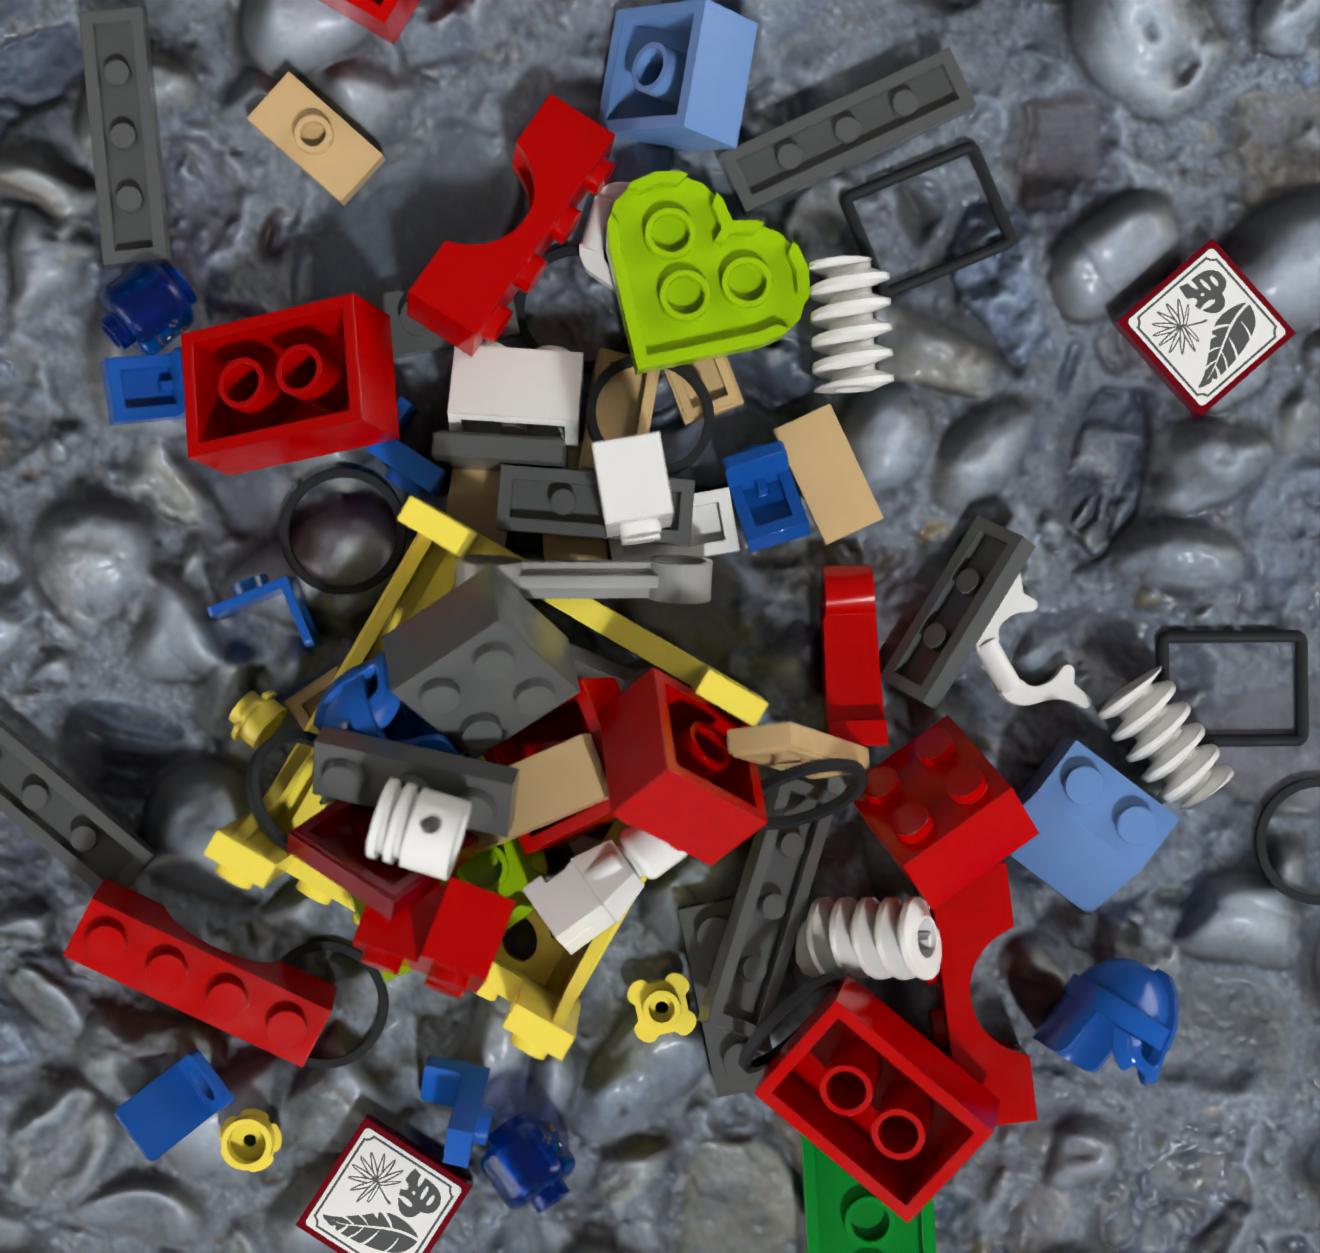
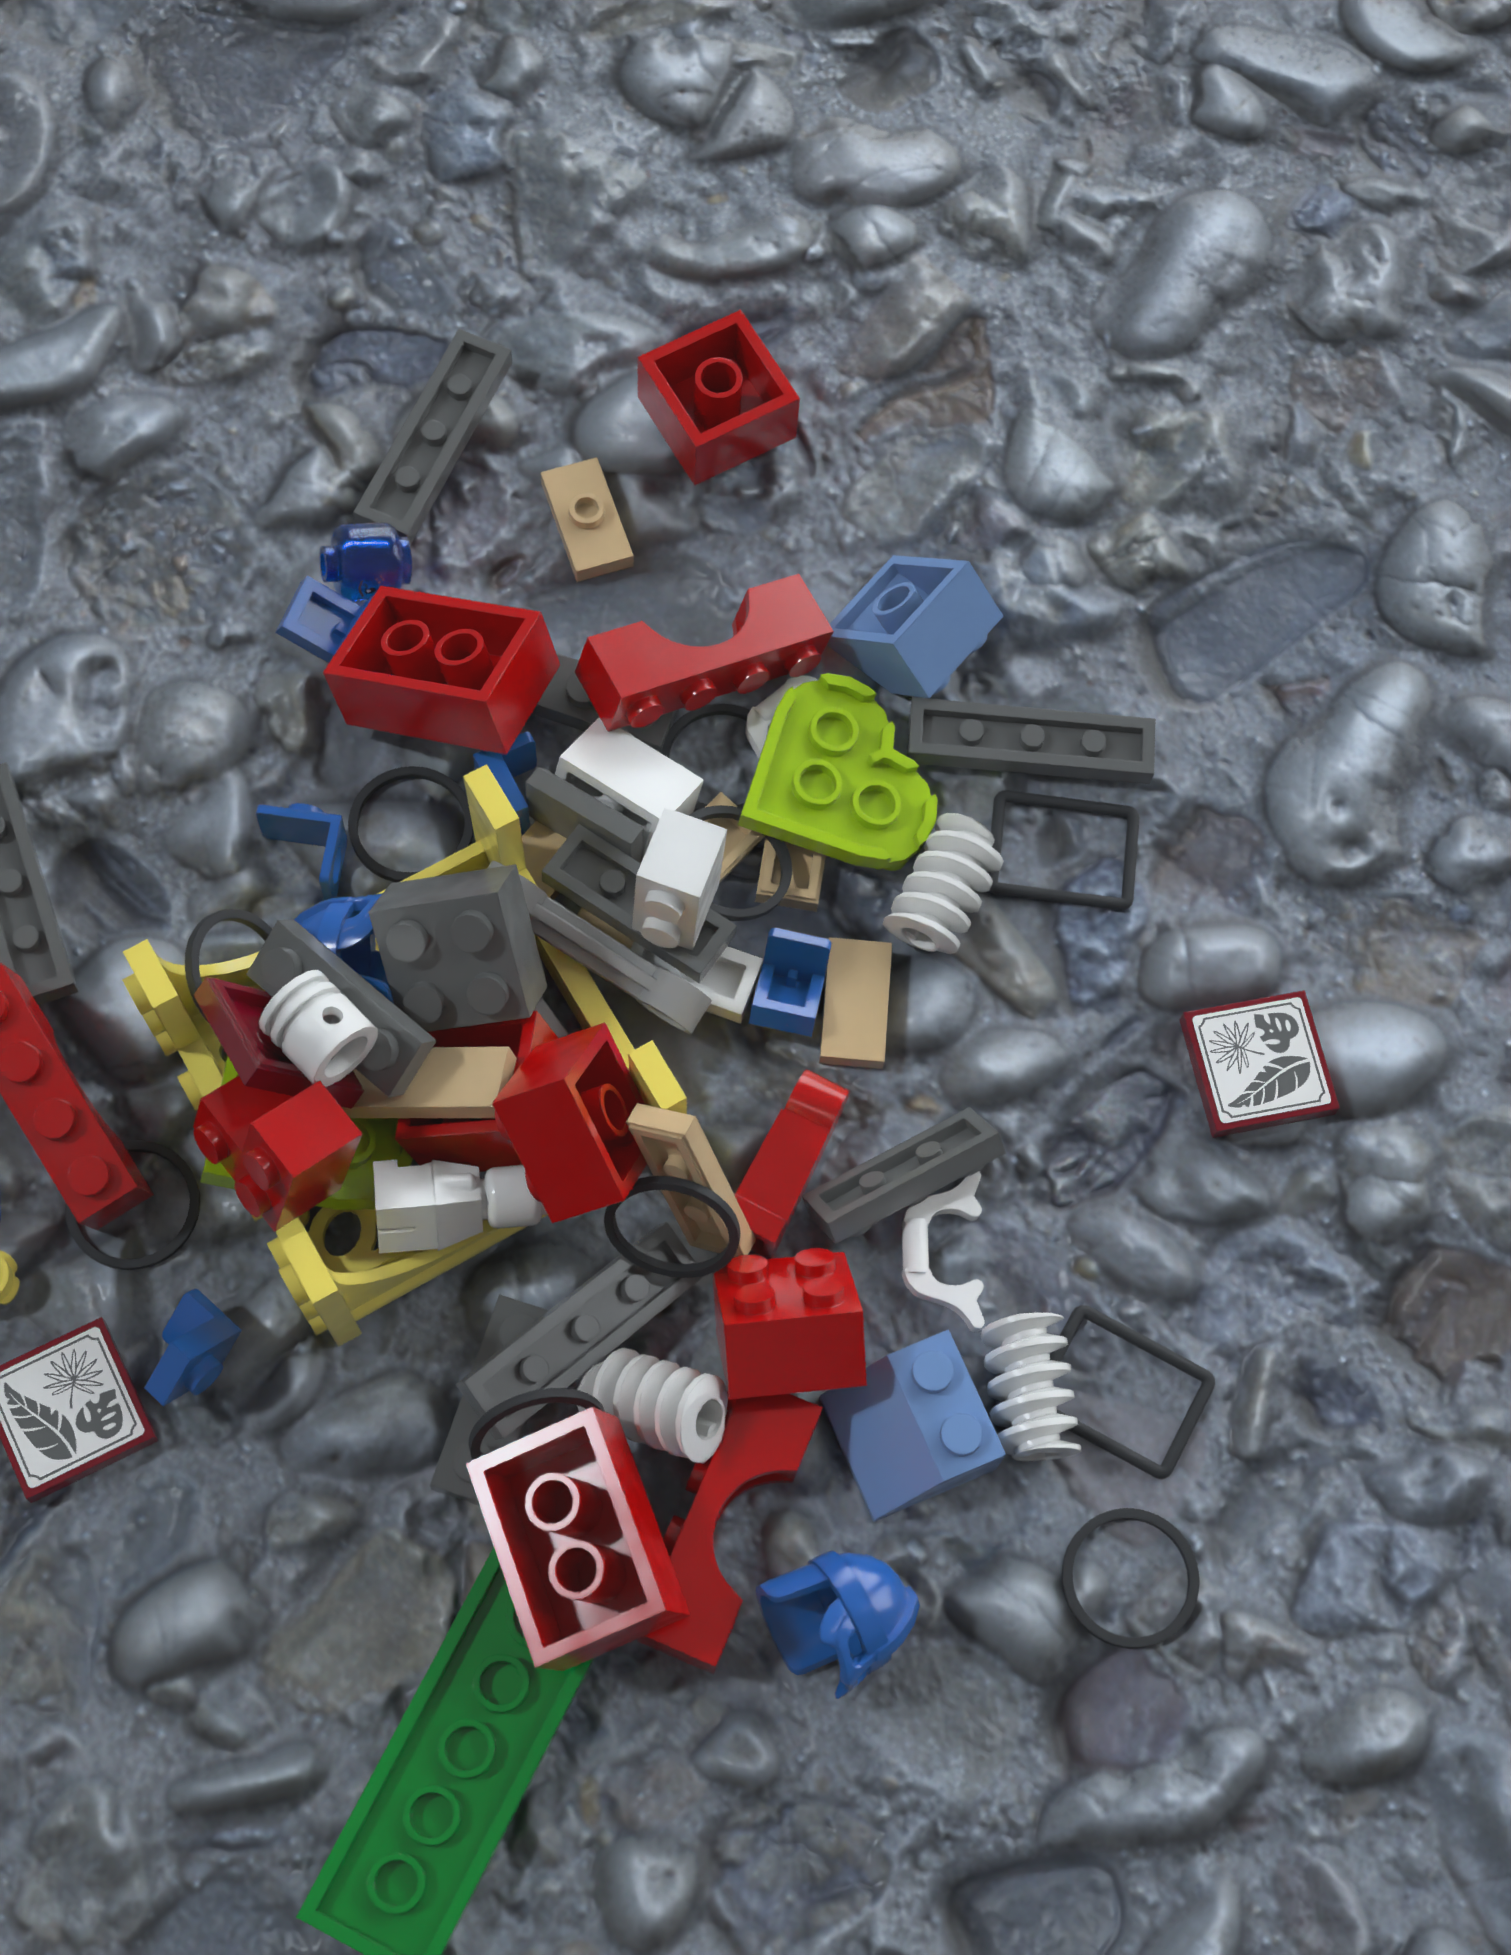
camera: 25 degrees right, 20 degrees down
light yellow plate [229,690,287,749] -> none
clear blue head [480,1112,576,1214] -> none
light yellow plate [627,972,697,1043] -> none

